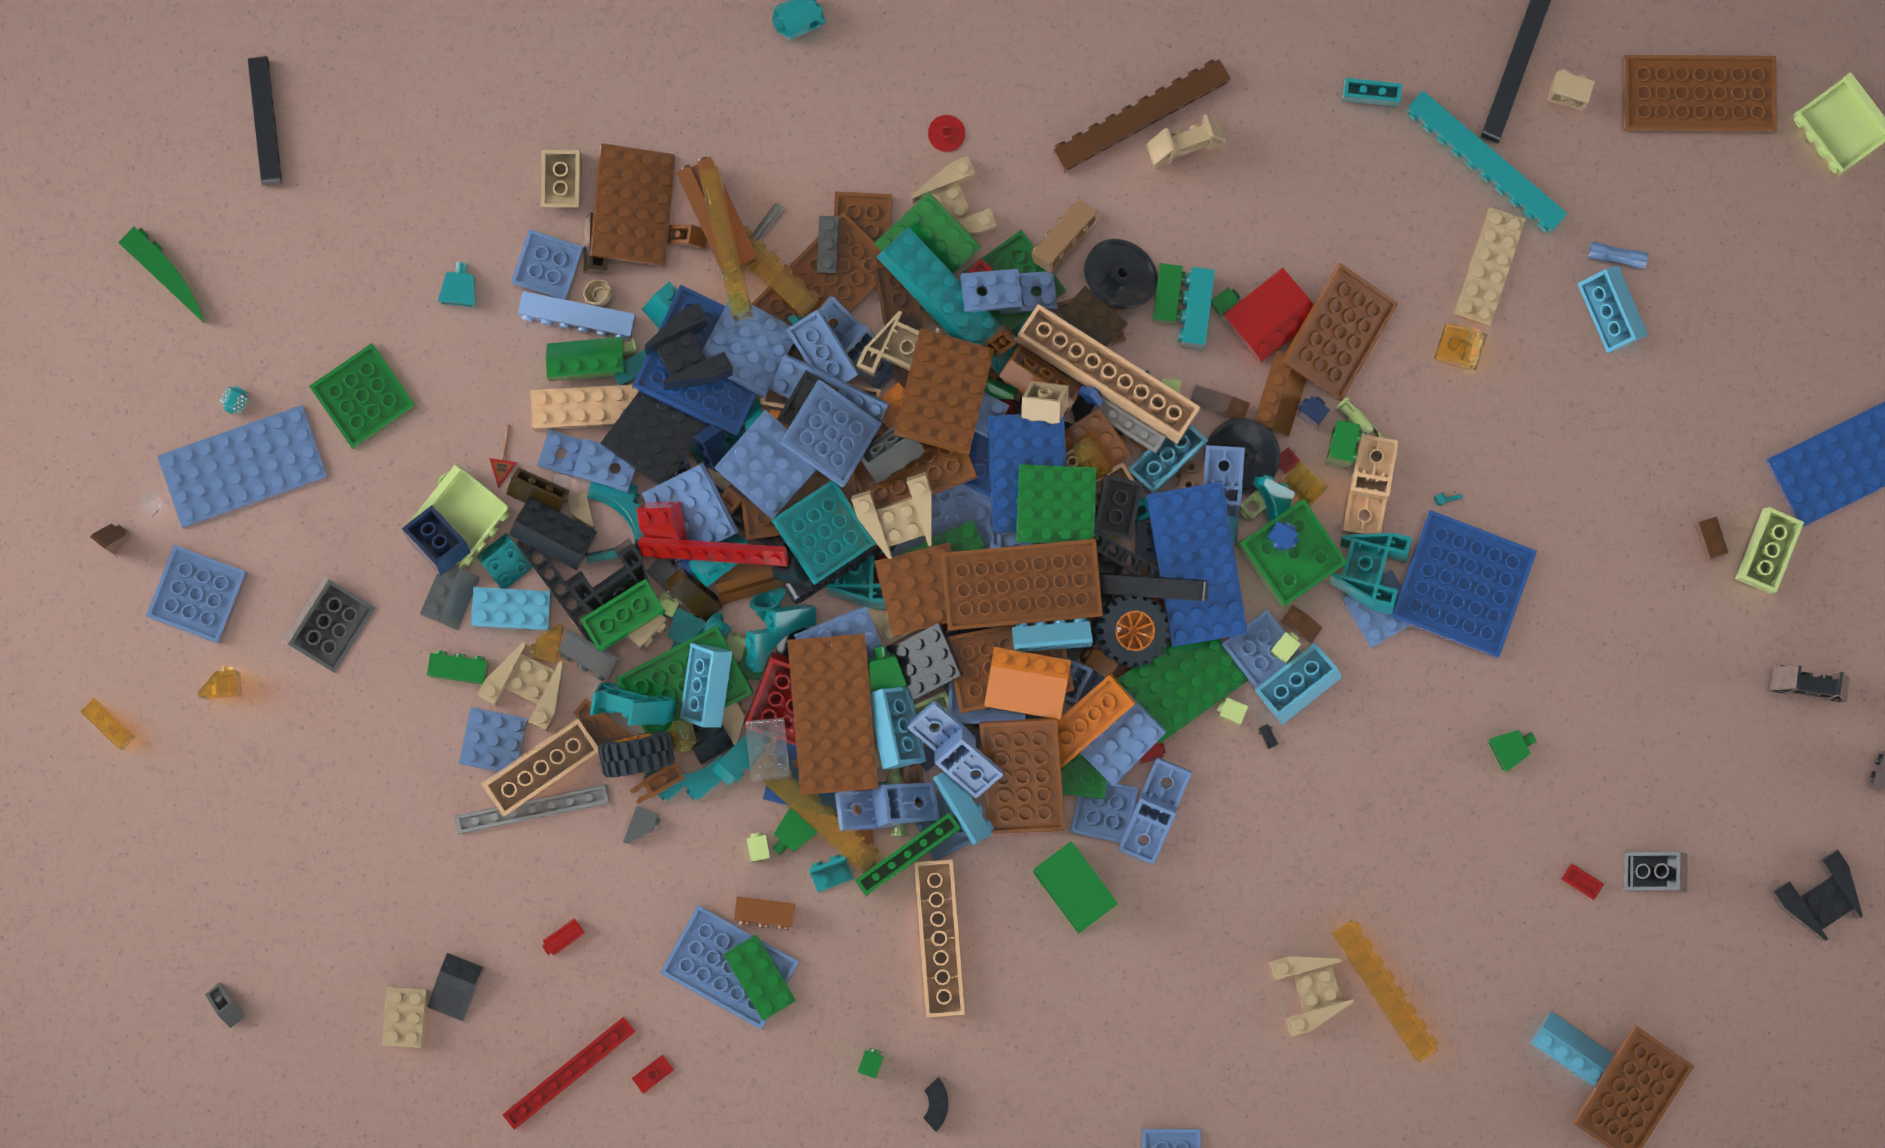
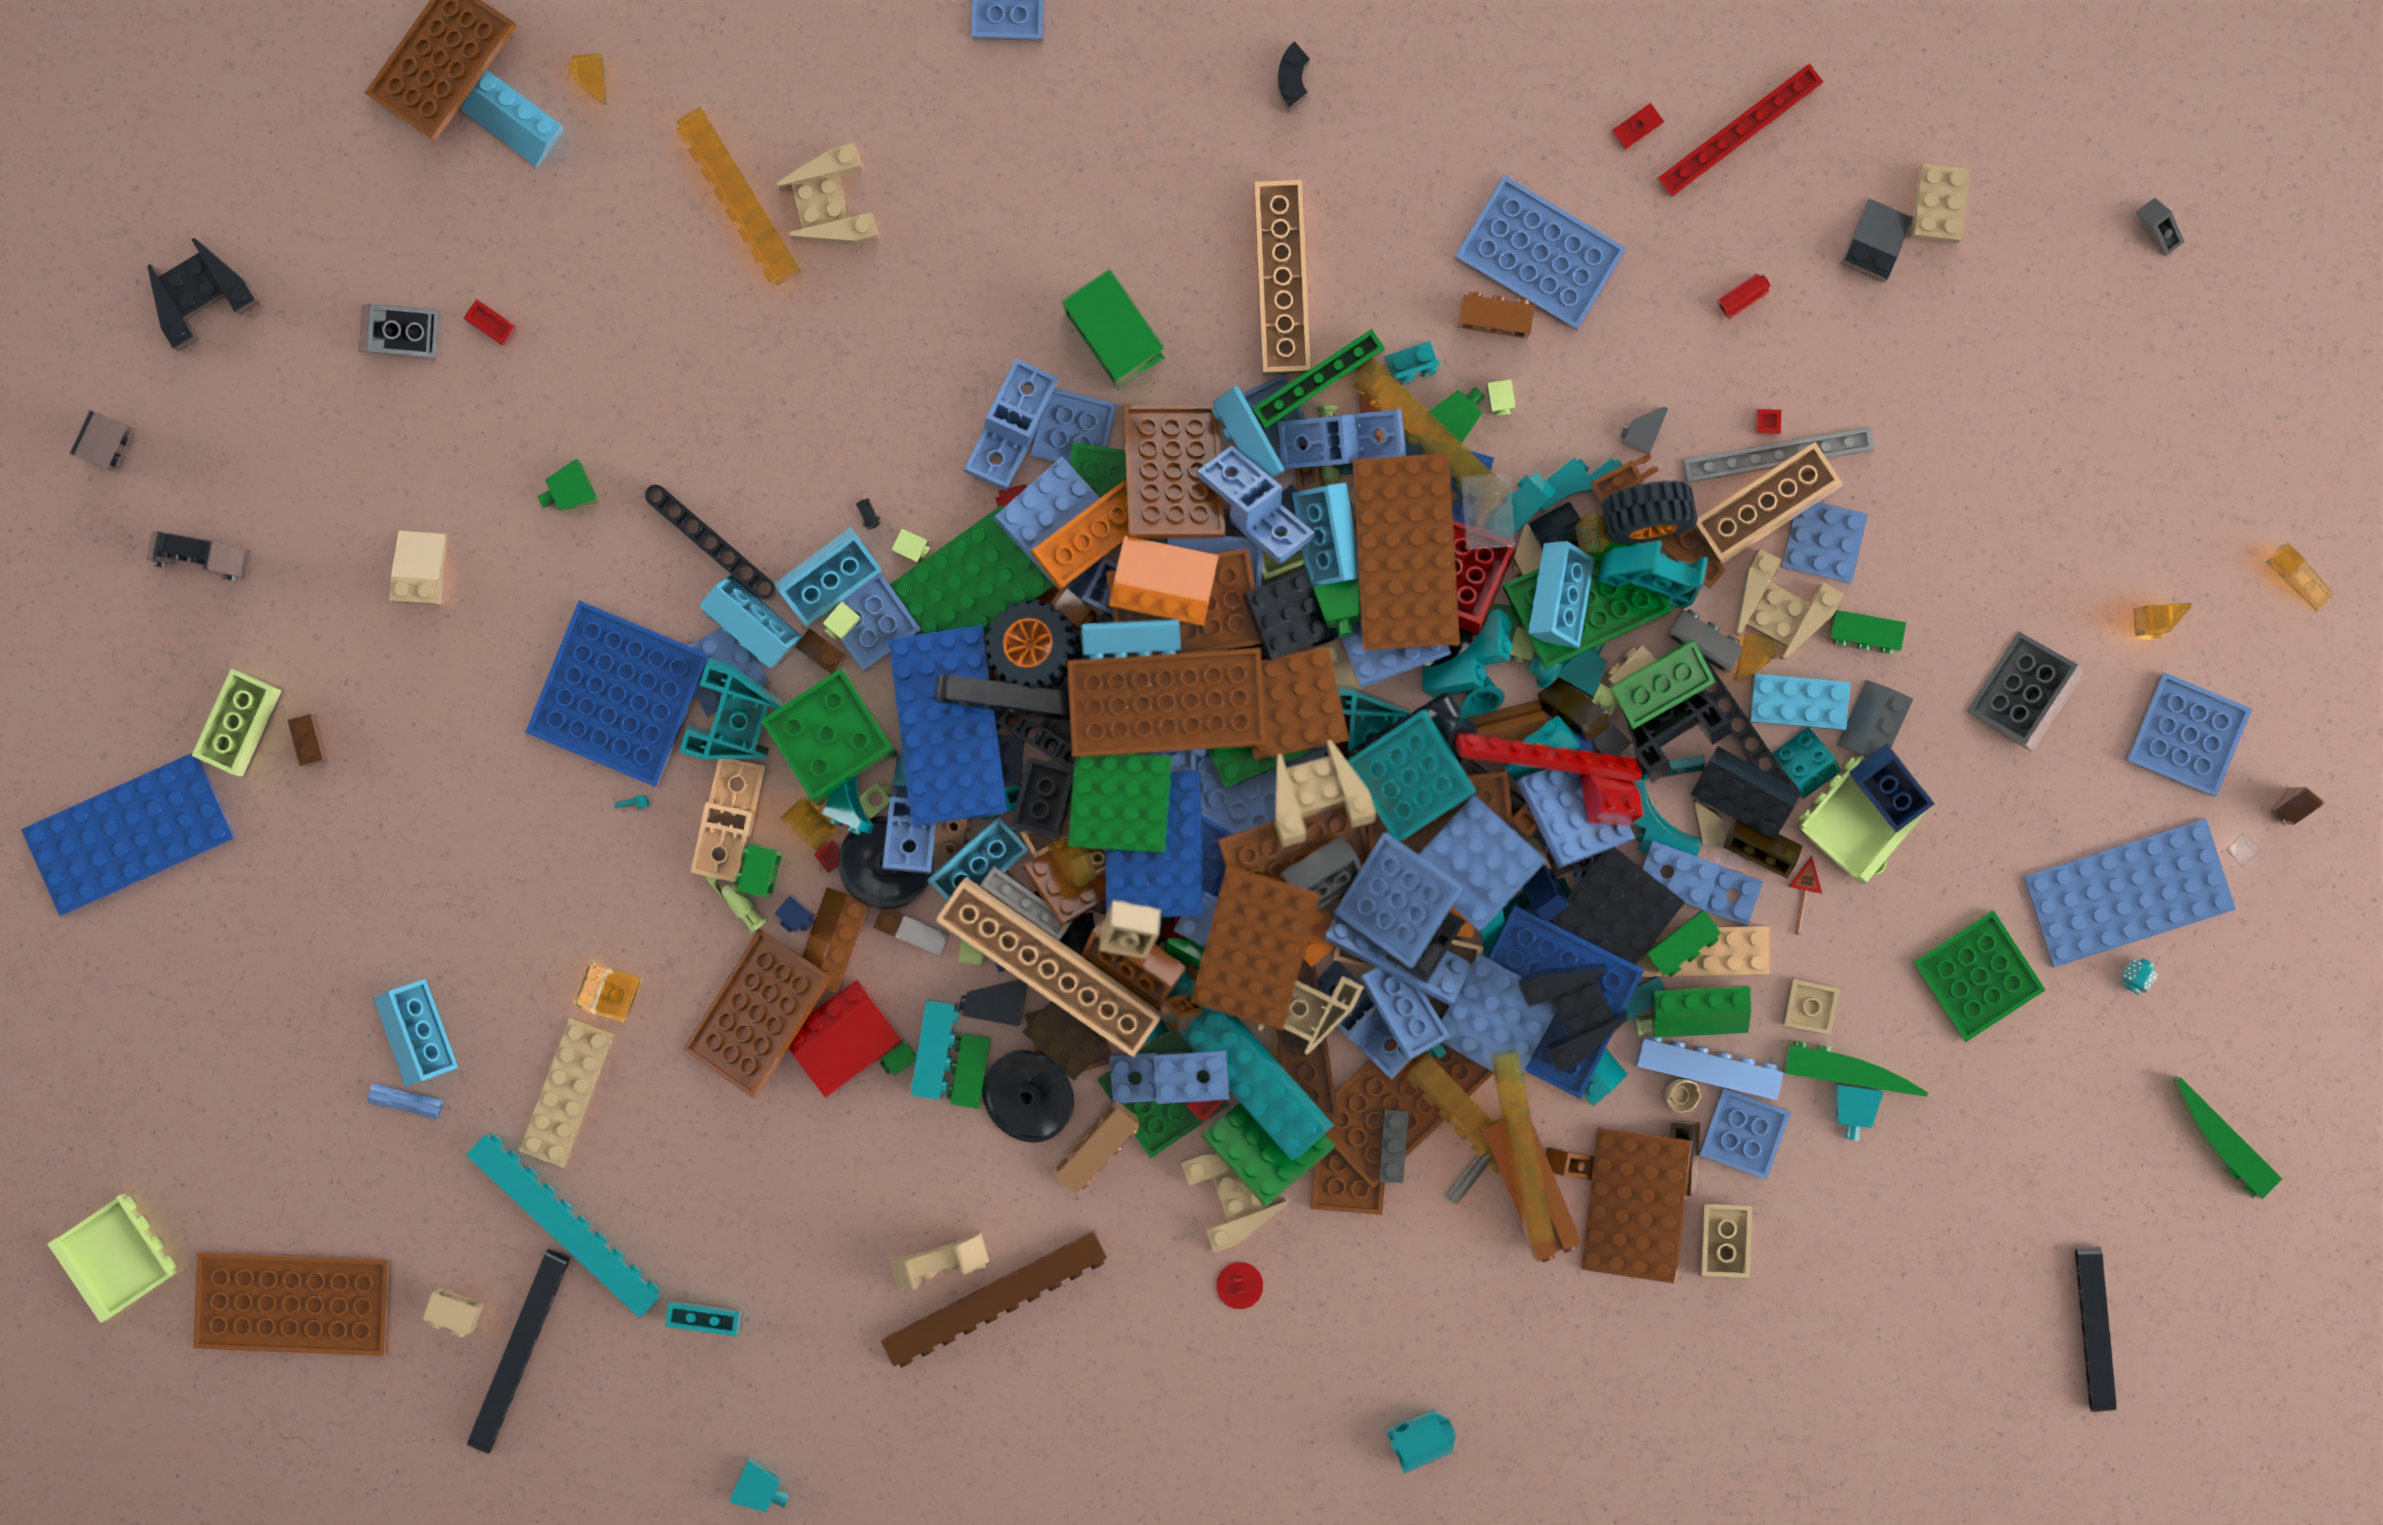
camera: 175 degrees left, 5 degrees up
green plate [723,934,796,1021] -> none
green brick [858,1048,884,1079] -> none
blue plate [1078,386,1104,407] -> none
blue brick [1267,521,1299,551] -> none
none -> tan slope [389,531,446,605]
none -> clear yellow slope [568,53,607,105]
none -> black beam [645,484,777,600]
none -> medium azure slope [699,575,803,669]
none -> black slope [959,978,1028,1027]
none -> green brick [1646,910,1722,977]
none -> red plate [1756,409,1782,434]
none -> tan plate [1783,979,1840,1035]
none -> green slope [1783,1041,1928,1097]

